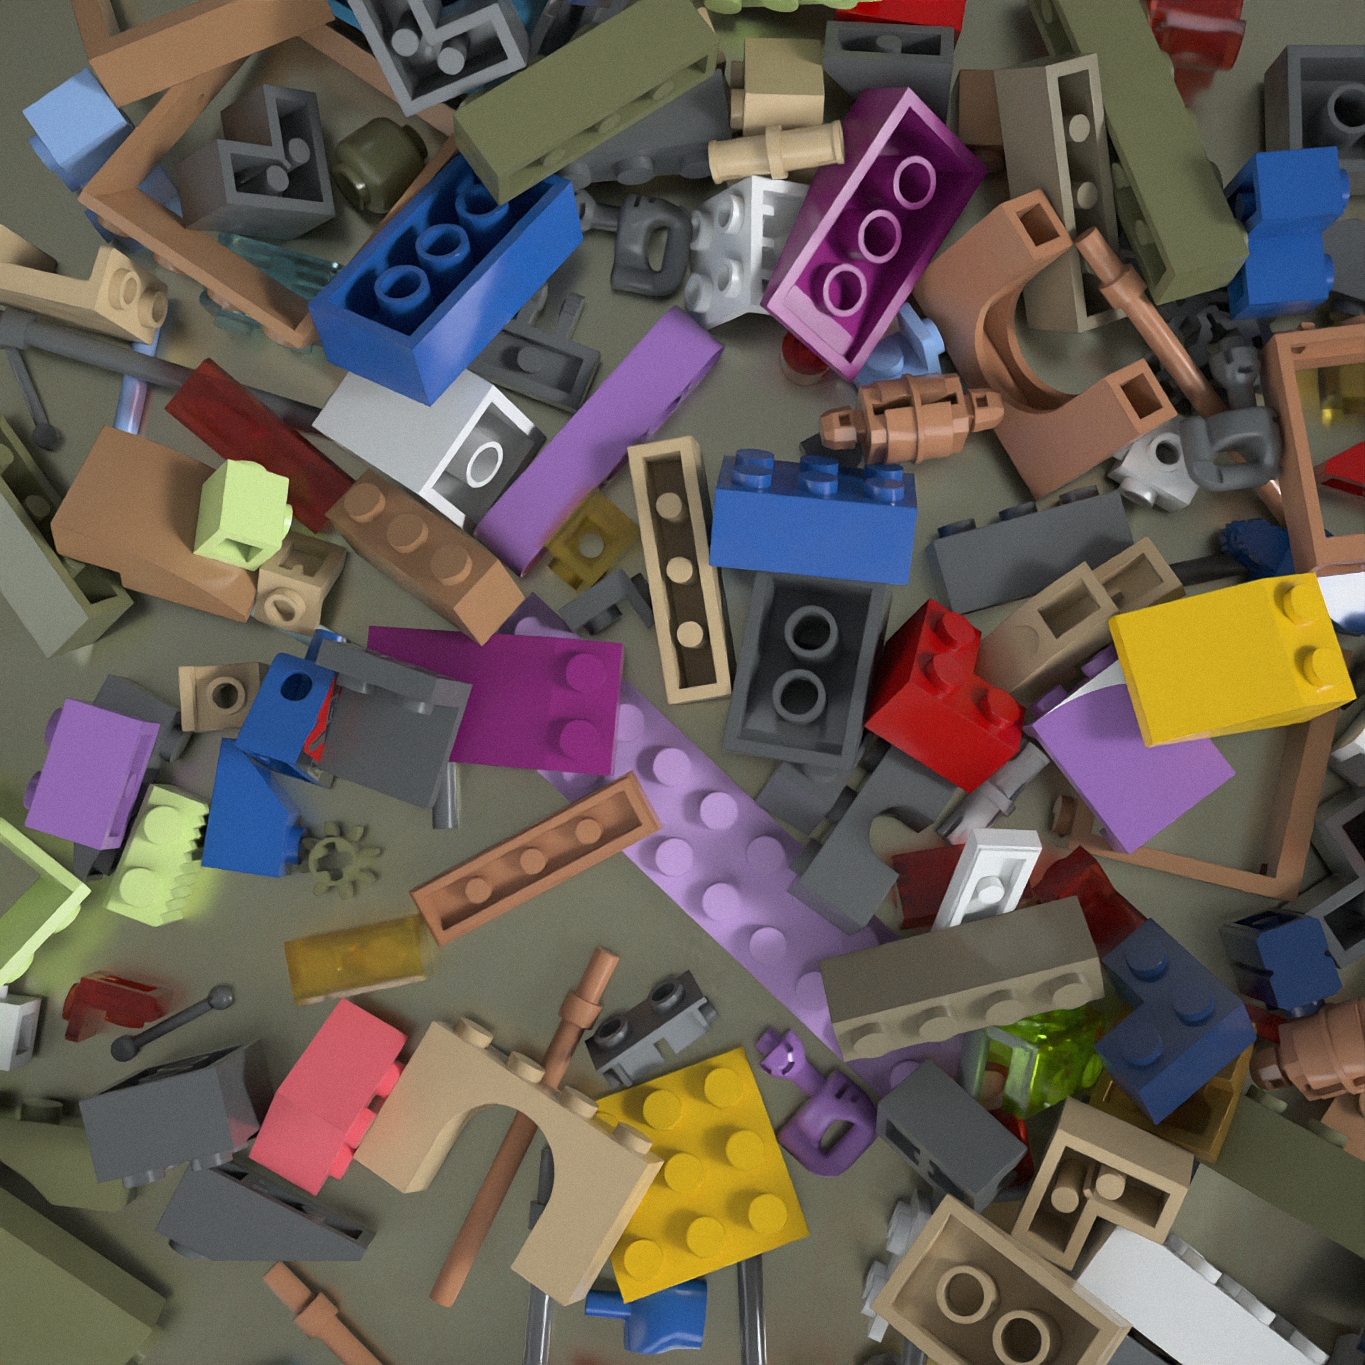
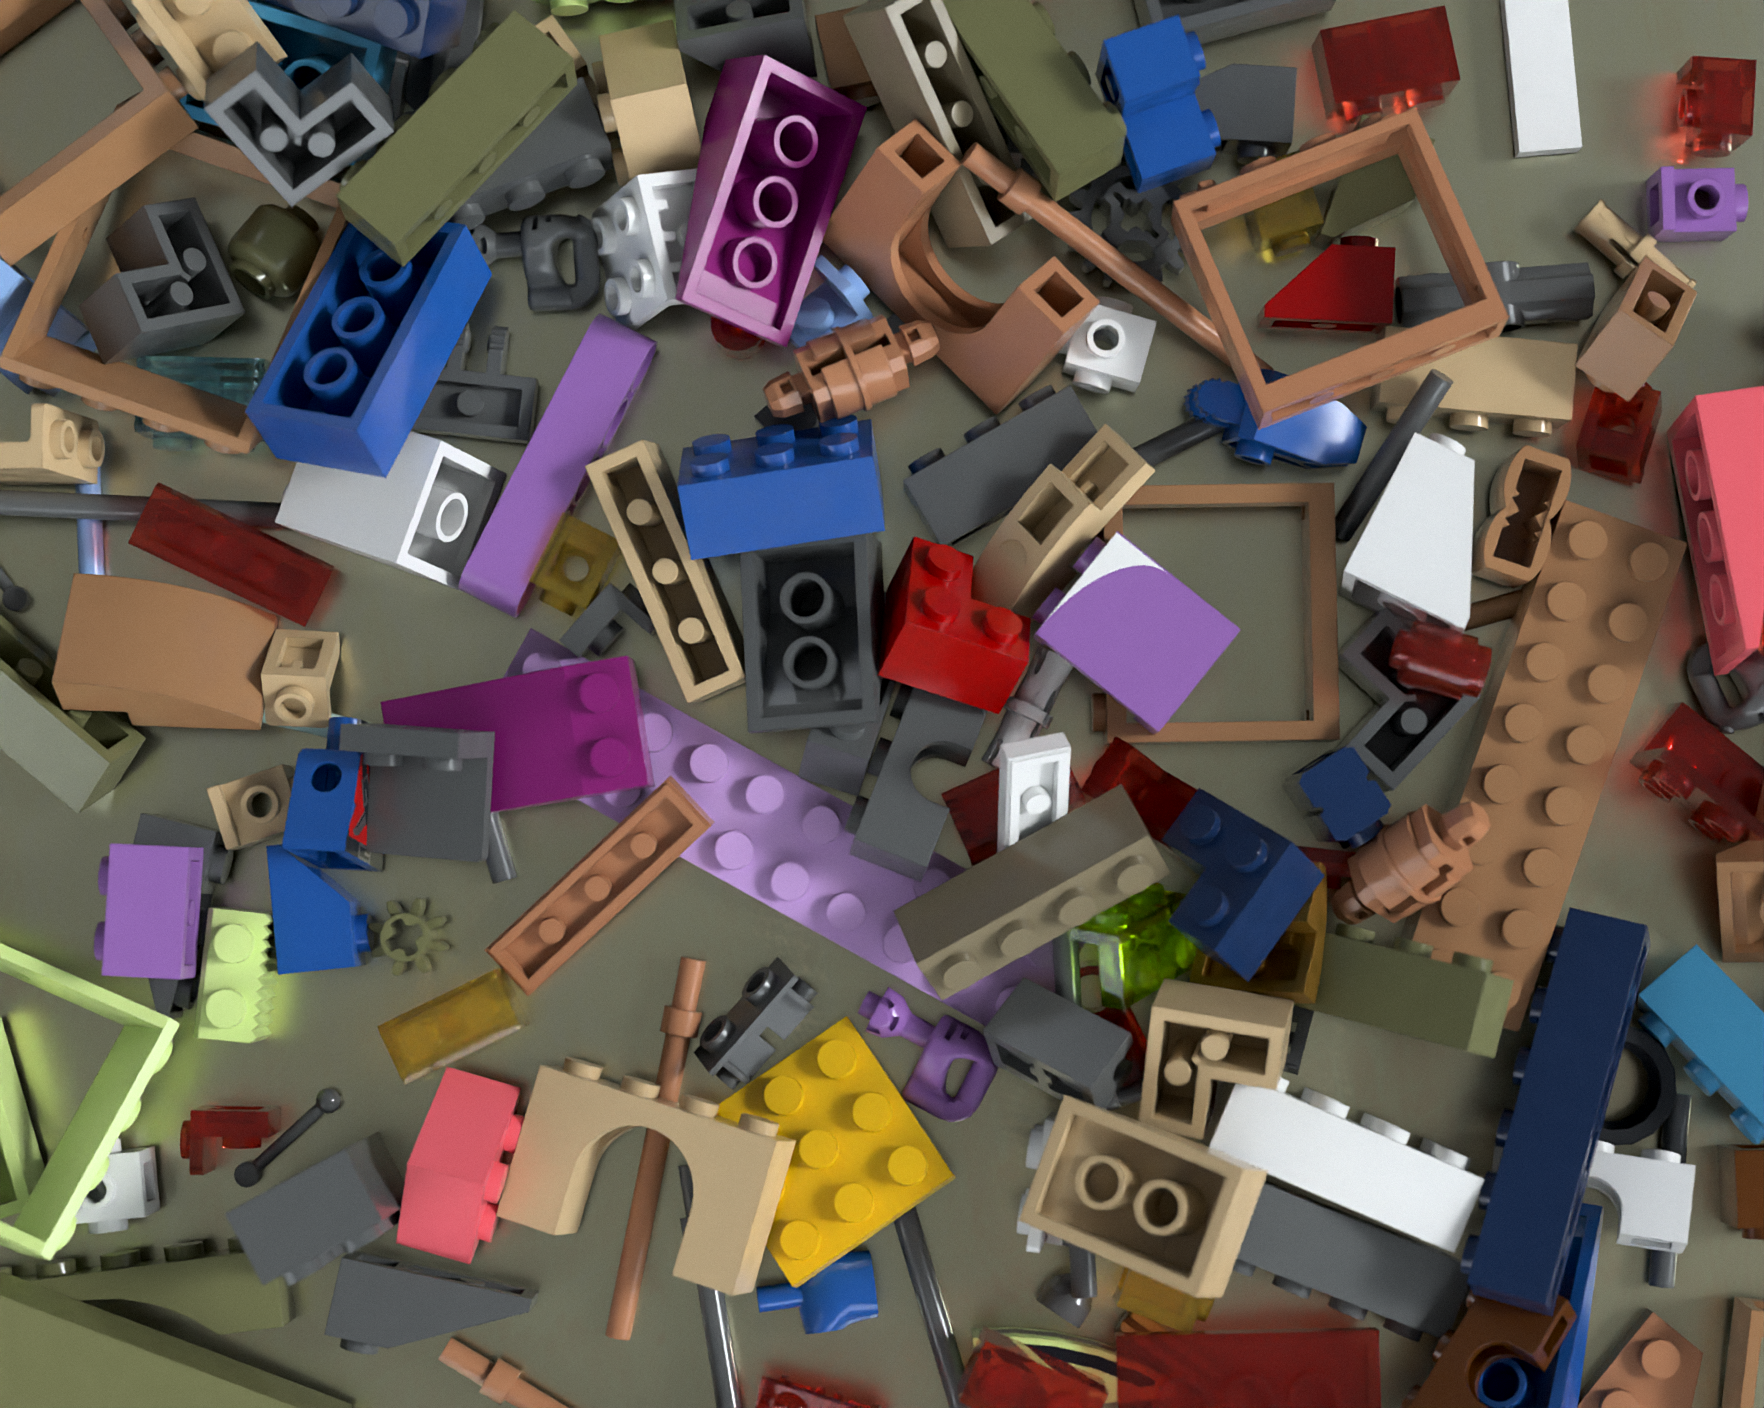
camera: 10 degrees left, 0 degrees up
yellowish green brick [193,459,293,571] -> none
medium nougat brick [325,468,525,646] -> none
tan pin [708,120,845,184] -> none
yellow slope [1107,572,1357,748] -> none
dark grey piece [1178,336,1283,491] -> none

